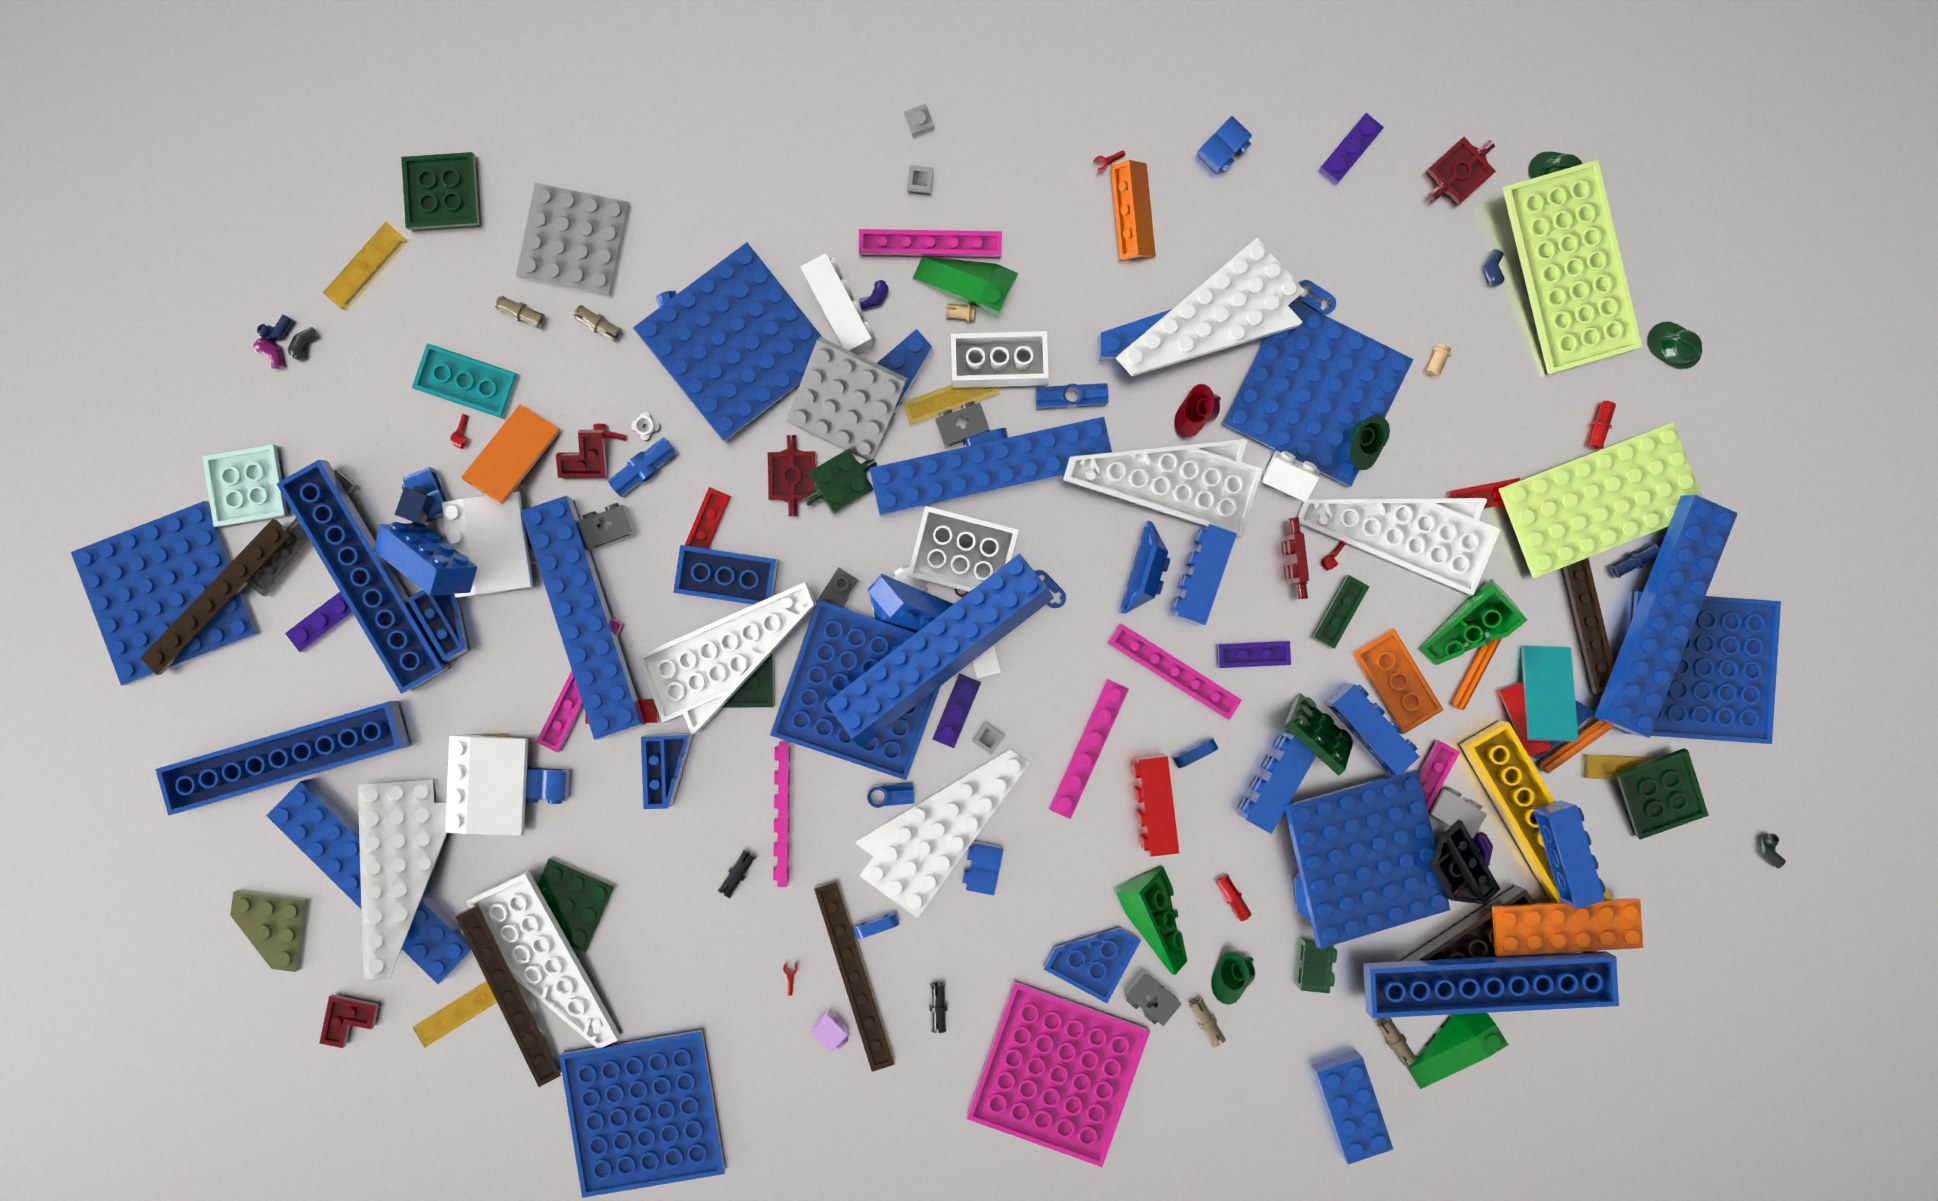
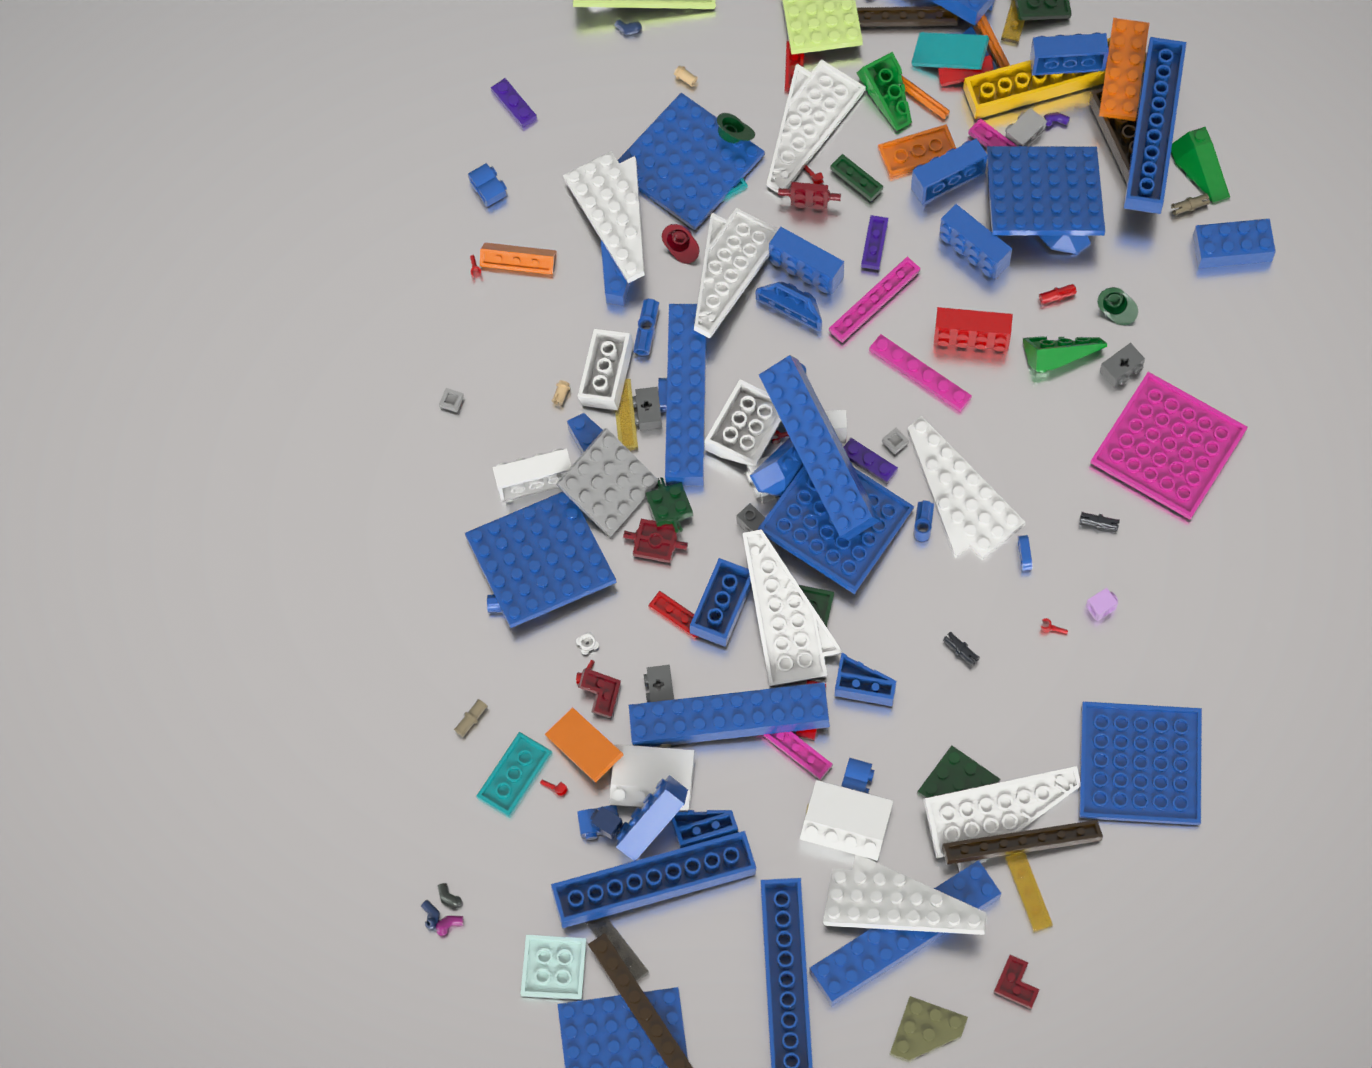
camera: 70 degrees left, 20 degrees down
dark purple plate [285,592,353,652] -> none
clear yellow tile [323,222,406,309] -> none
dark green plate [401,152,479,230] -> none
light grey plate [516,183,630,296] -> none
dark tan pin [573,305,622,342] -> none
blue piece [608,437,677,497] -> none
dark pink plate [773,741,791,887] -> none
dark brown plate [814,880,895,1072] -> none
dark pink plate [859,229,1002,257] -> none
dark purple arm [859,280,889,310] -> none
light grey plate [904,104,934,136] -> none
green wedge [913,256,1018,317] -> none
blue brick [962,841,1004,896] -> none
blue plate [1044,927,1141,1003] -> none
blue beam [1173,737,1219,769] -> none
dark tan pin [1189,997,1226,1047] -> none
white brick [1262,450,1320,502] -> none
dark green plate [1284,693,1354,776] -> none
blue beam [1296,280,1336,316] -> none
clear green brick [1297,938,1337,993] -> none
dark red plate [1427,137,1496,205] -> none
black wedge [1428,819,1500,905] -> none

